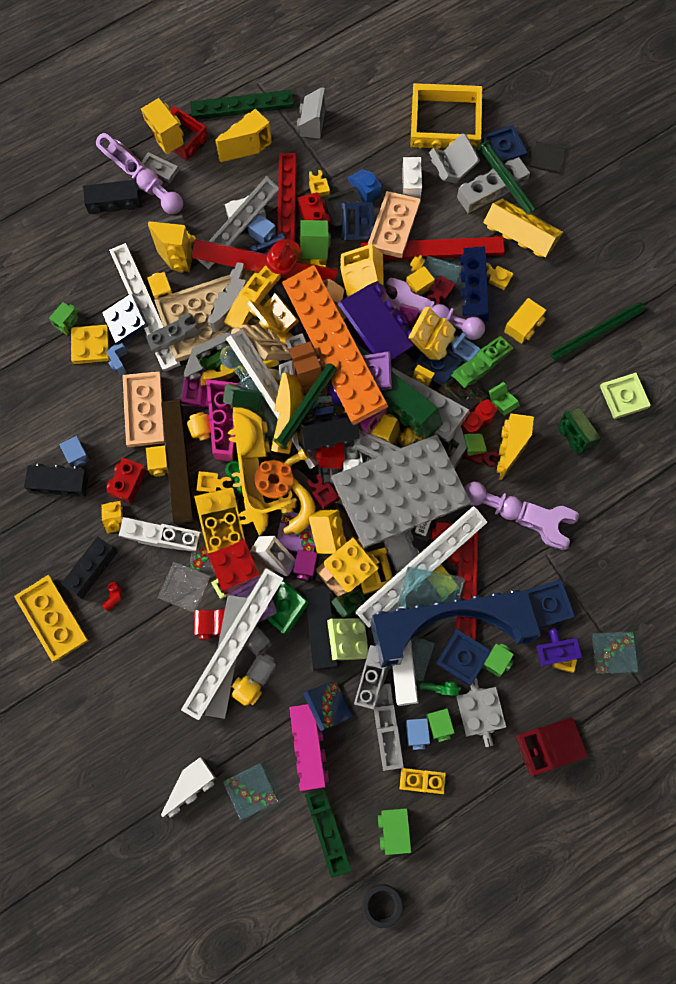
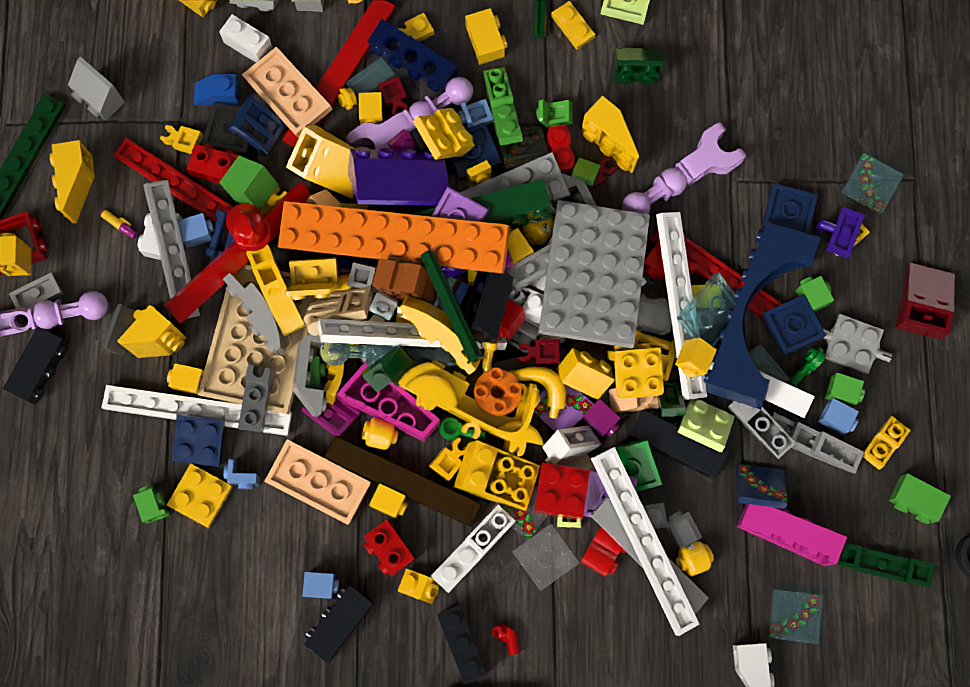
camera: 60 degrees left, 5 degrees up
none -> piece [100,210,138,239]
none -> yellow plate [551,1,595,50]
none -> yellow brick [675,337,717,377]

